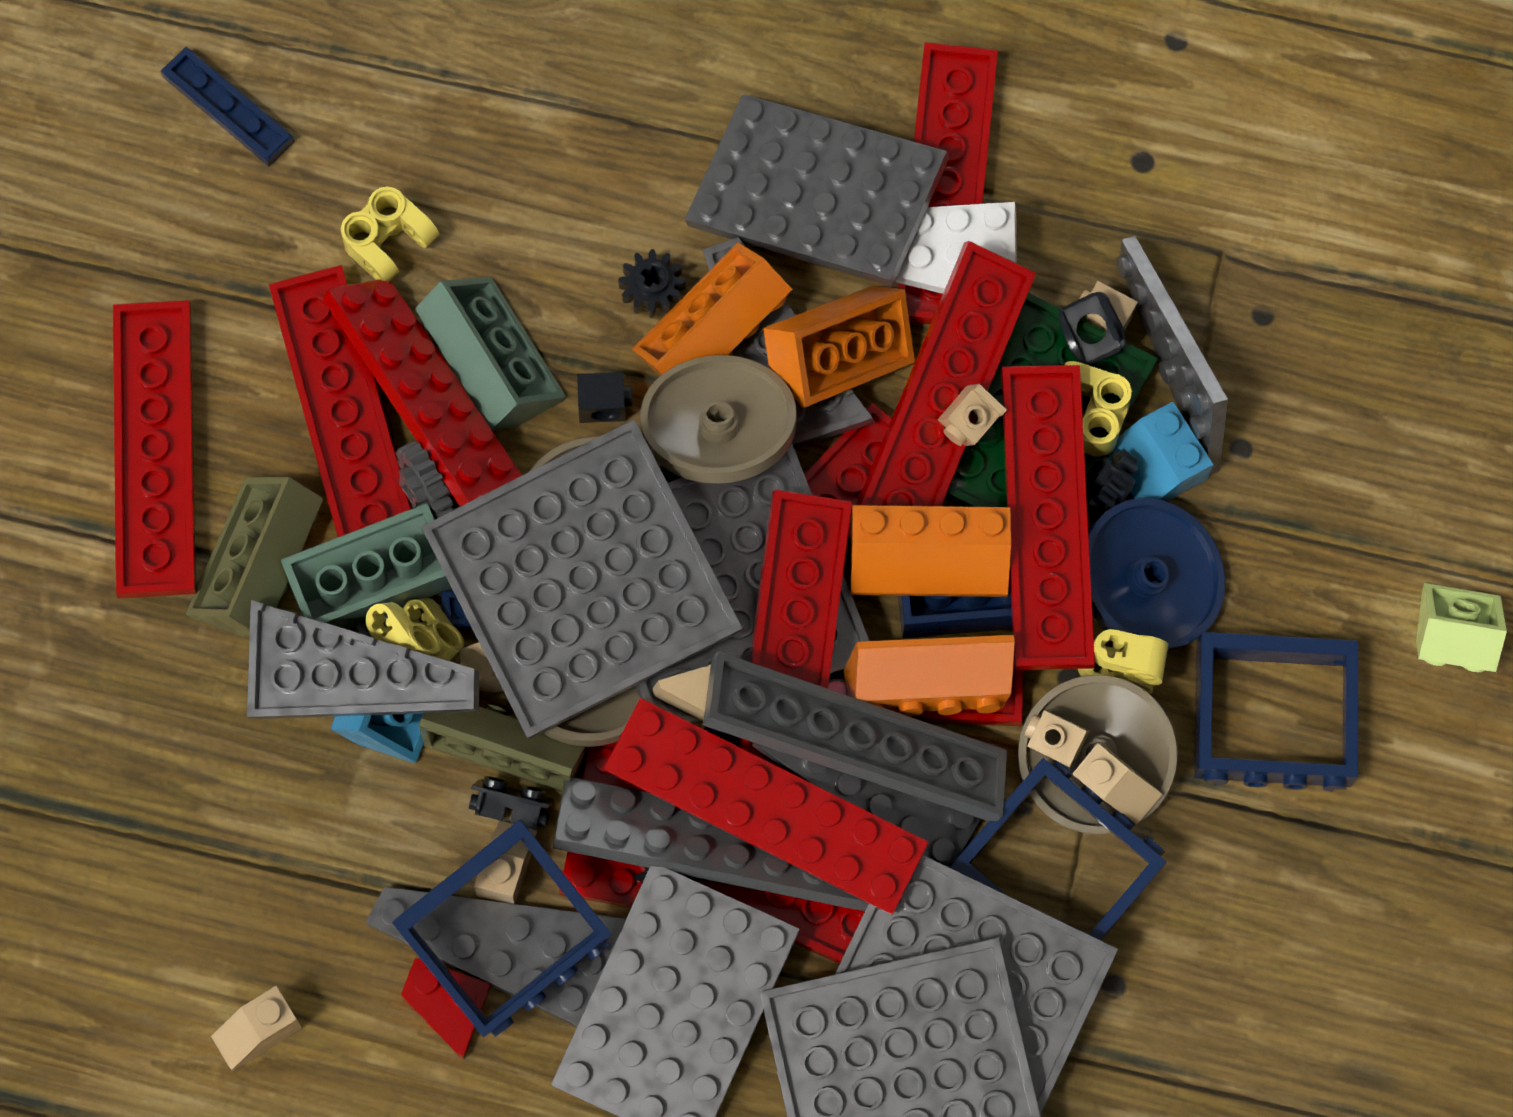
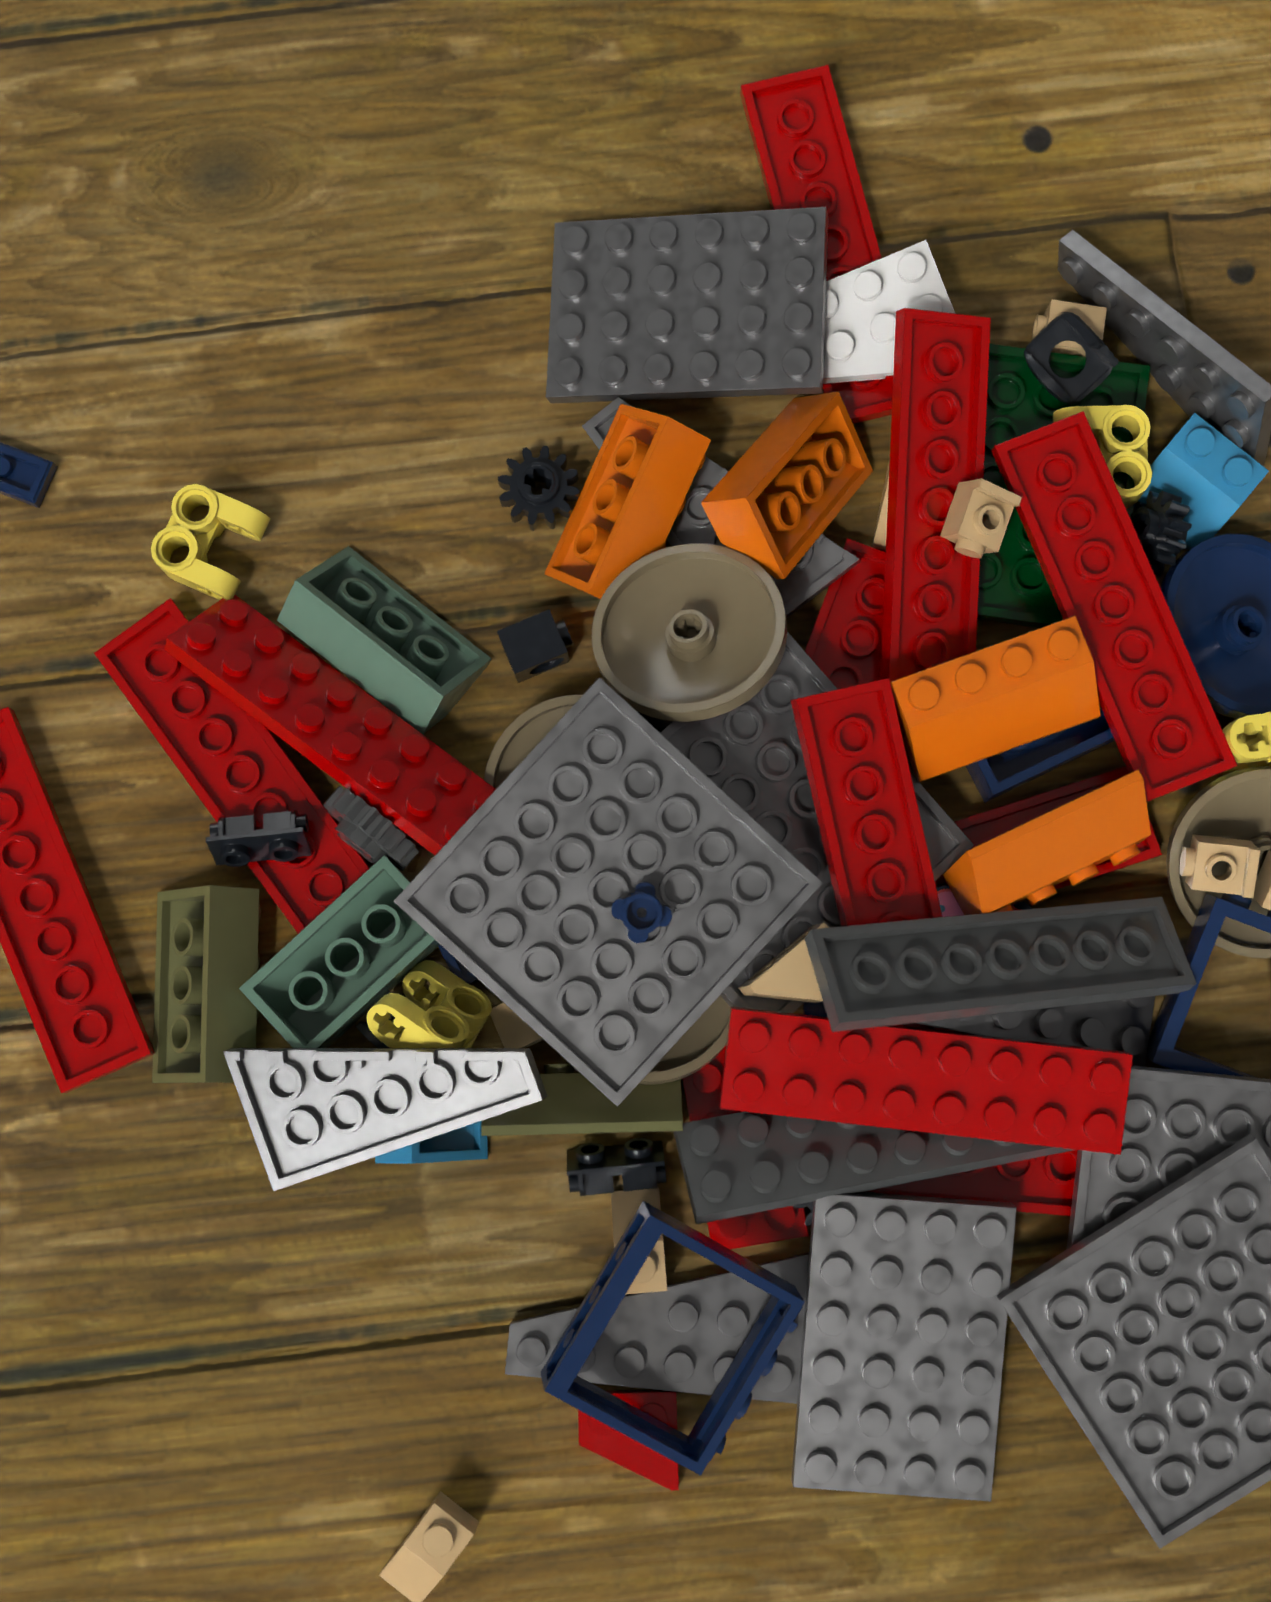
camera: 15 degrees left, 10 degrees up
none -> black hinge [206,810,312,867]
none -> dark blue plate [611,882,672,943]

